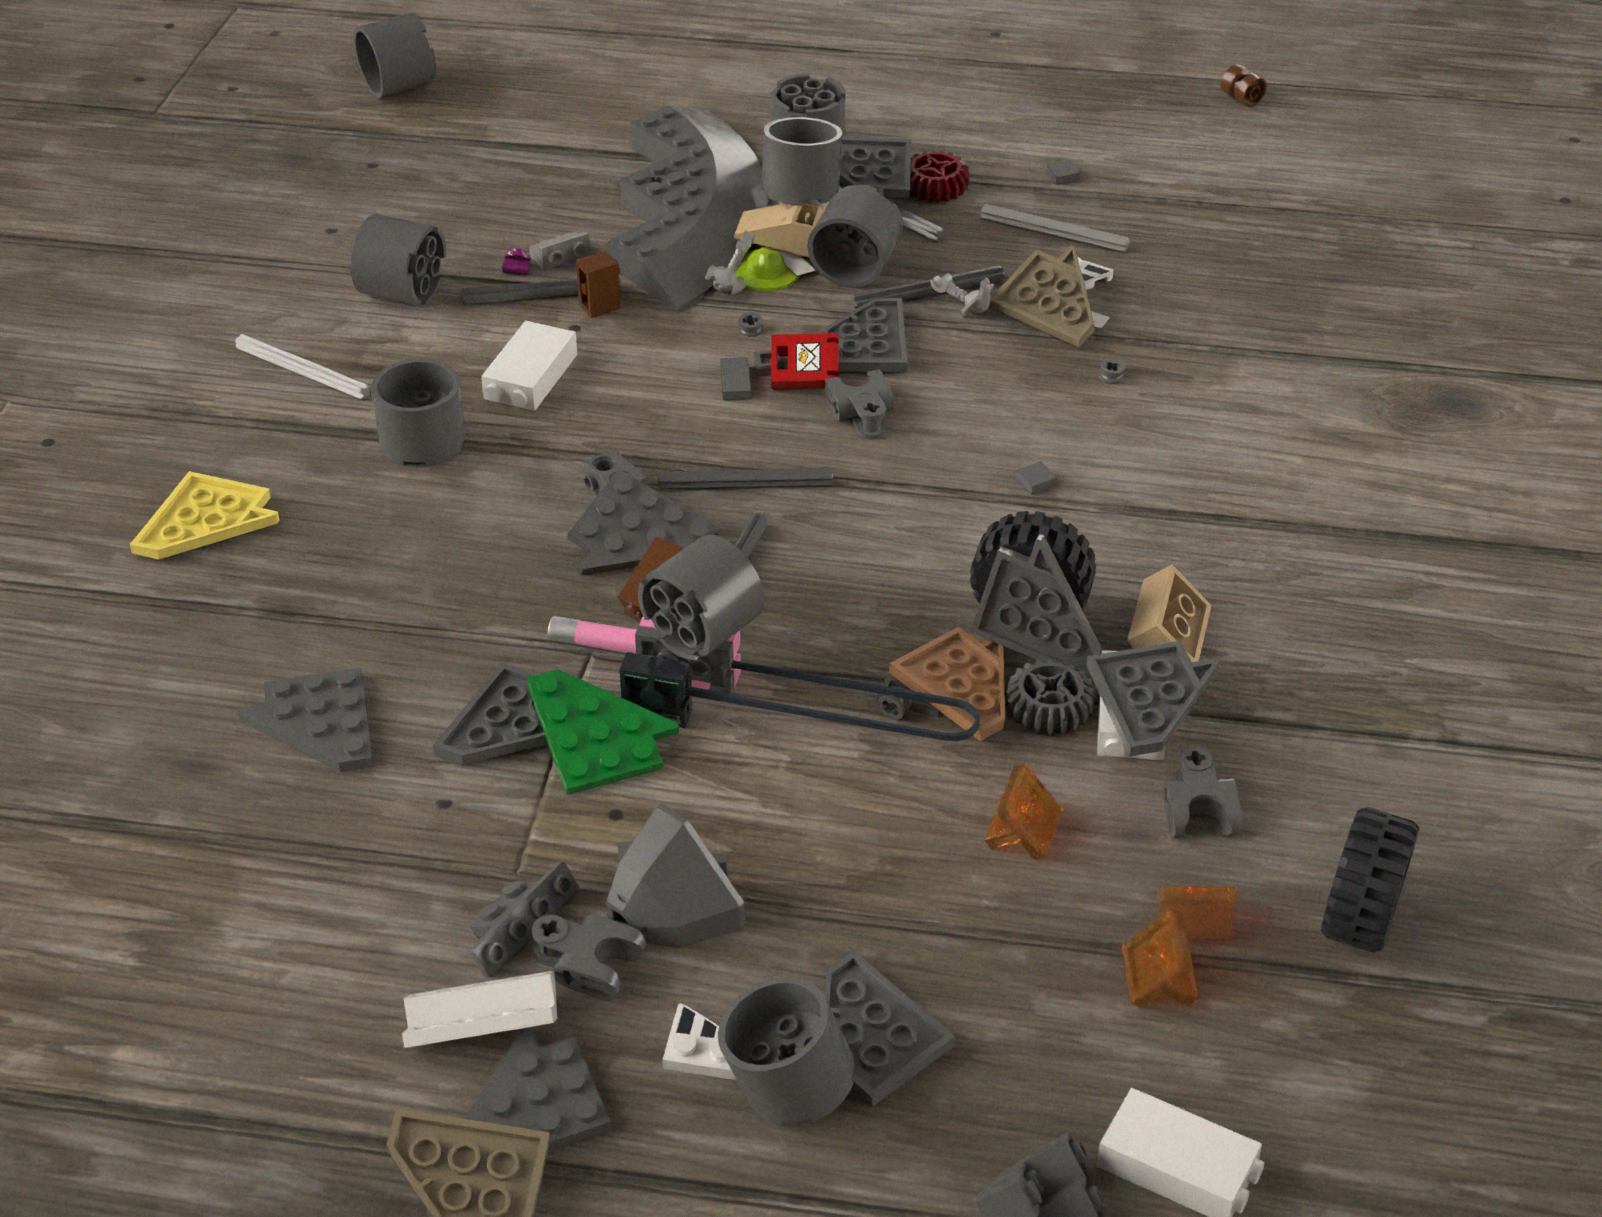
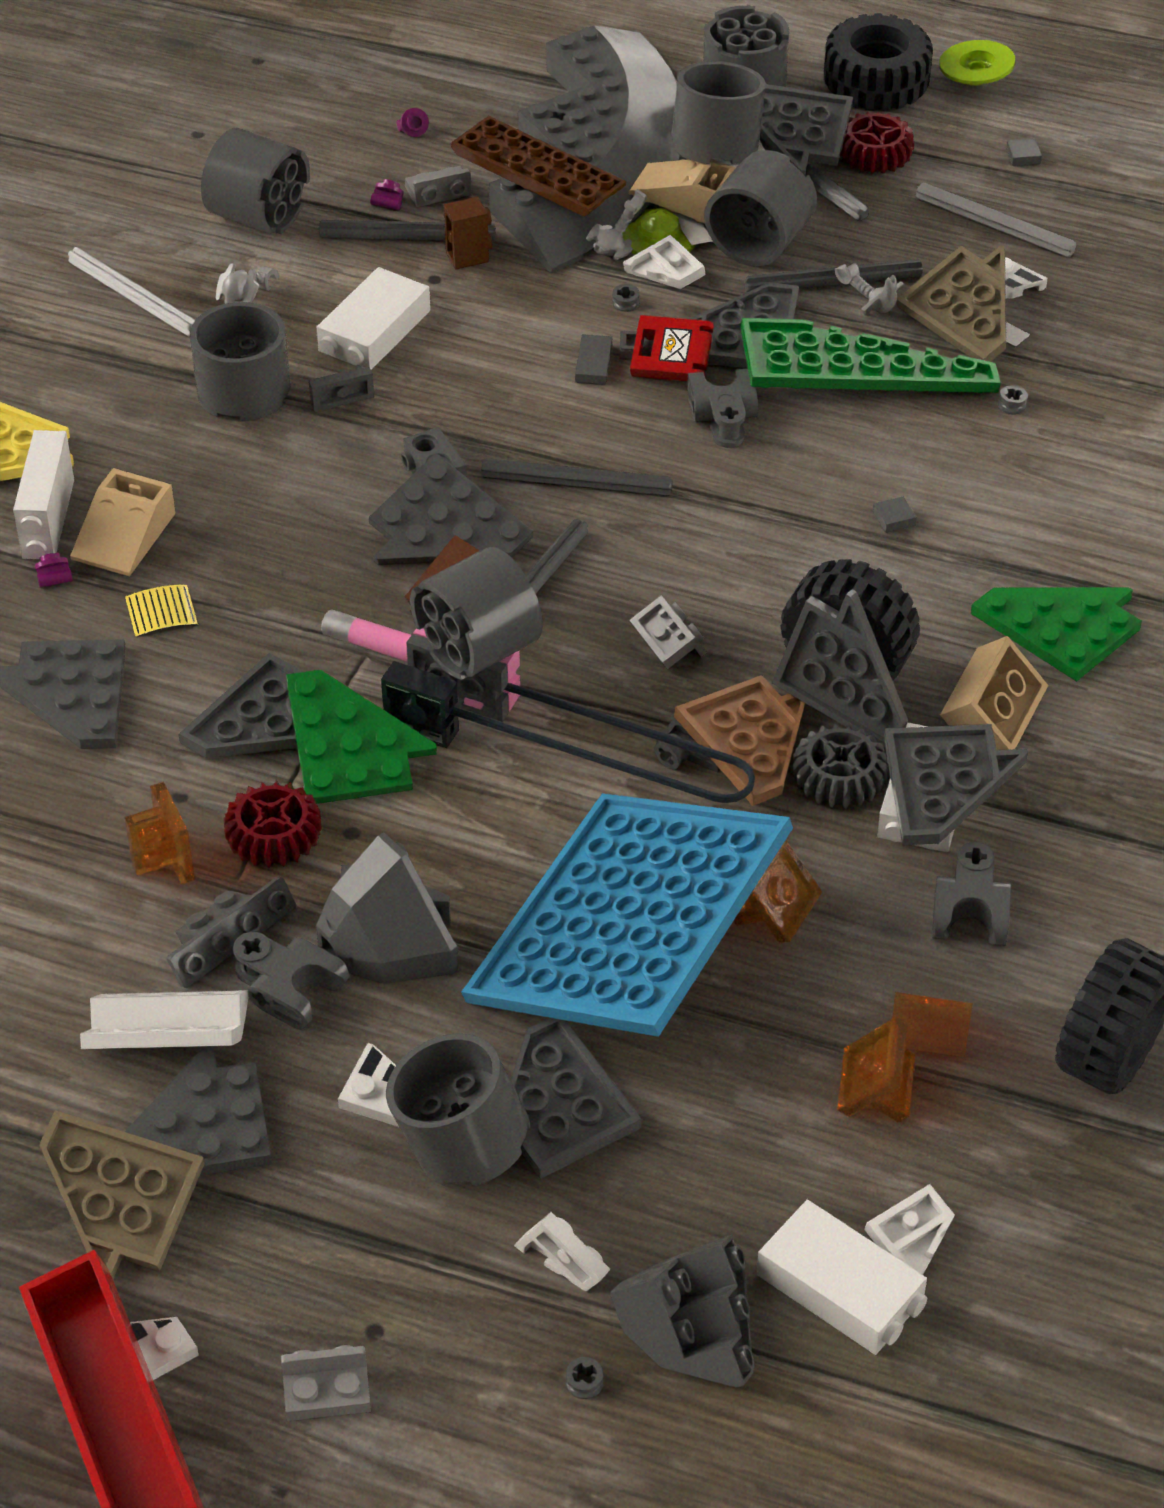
camera: 10 degrees right, 5 degrees up
none -> white brick [13,430,74,559]
none -> magenta plate [35,553,73,588]
none -> tan slope [70,468,175,577]
none -> clear orange bracket [124,782,195,884]
none -> light yellow sticker [125,585,198,637]
none -> light grey piece [215,263,279,304]
none -> dark red gear [224,780,322,868]
none -> dark grey plate [309,365,374,412]
none -> magenta plate [396,108,429,137]
none -> reddish brown plate [451,116,626,216]
none -> dark azure plate [461,793,793,1037]
none -> white wing [514,1212,610,1291]
none -> white wing [623,235,705,289]
none -> light grey bracket [630,595,707,669]
none -> green wing [740,318,1001,393]
none -> black tyre [824,13,933,111]
none -> white wing [864,1184,954,1275]
none -> lime hat [939,40,1015,86]
none -> green wing [971,587,1142,682]

